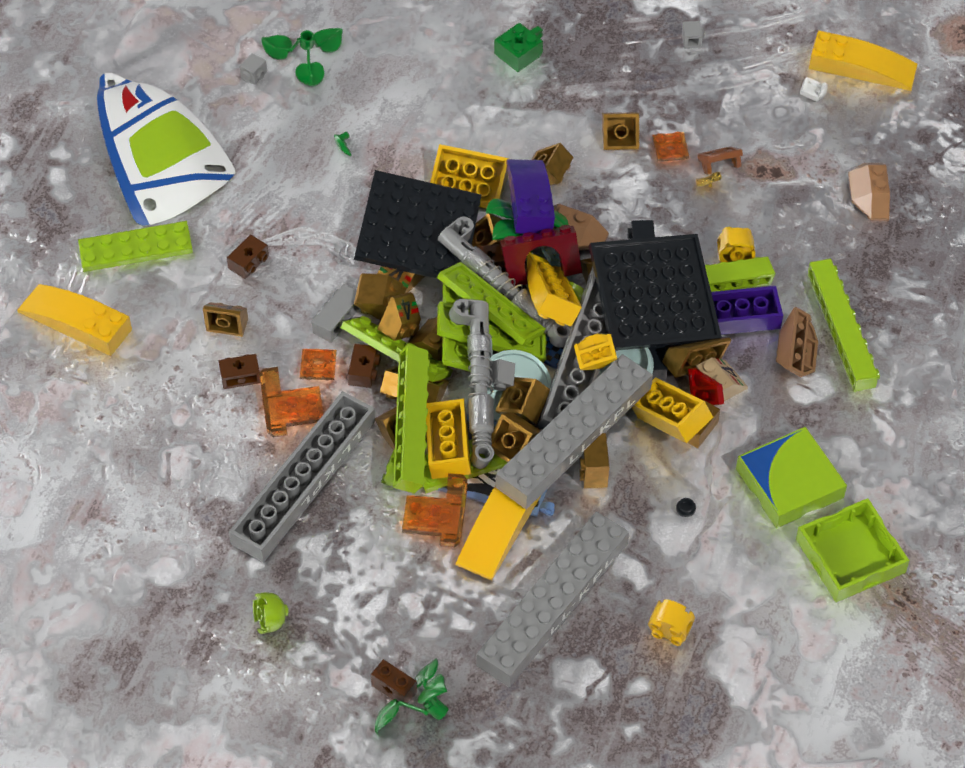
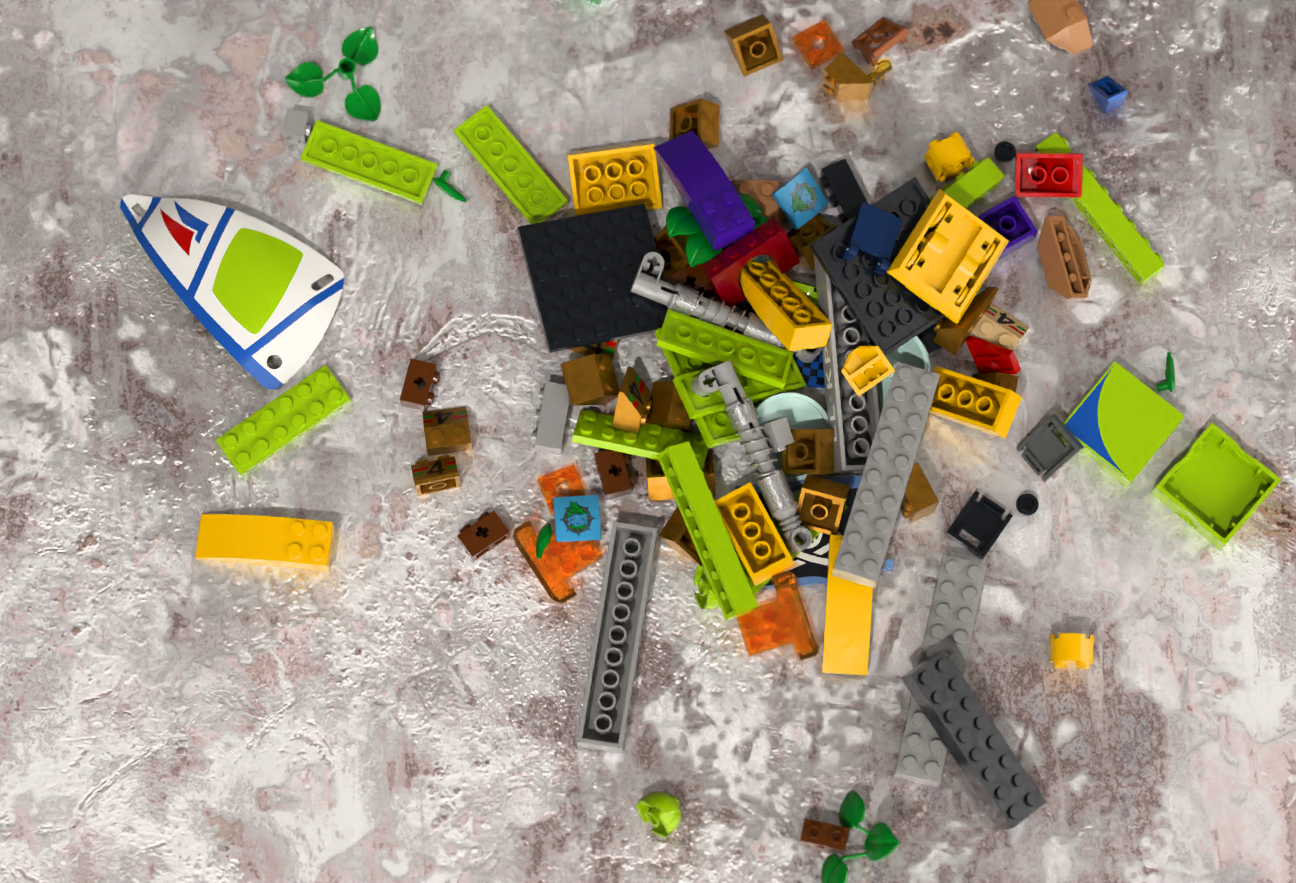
camera: 25 degrees left, 20 degrees up
none -> lime plate [300,120,438,205]
none -> pearl gold slope [422,406,472,456]
none -> lime plate [453,105,568,224]
none -> green bar [536,523,553,559]
none -> dark azure slope [553,495,601,542]
none -> dark azure slope [772,167,829,230]
none -> pearl gold slope [821,53,873,99]
none -> dark blue flag [843,202,903,275]
none -> yellow piece [887,189,1009,324]
none -> black brick [901,650,1046,830]
none -> black container [946,491,1013,560]
none -> black plate [994,141,1016,163]
none -> red slope [1014,150,1083,197]
none -> dark grey container [1016,414,1084,482]
none -> blue slope [1089,75,1128,114]
none -> green bar [1156,352,1175,392]

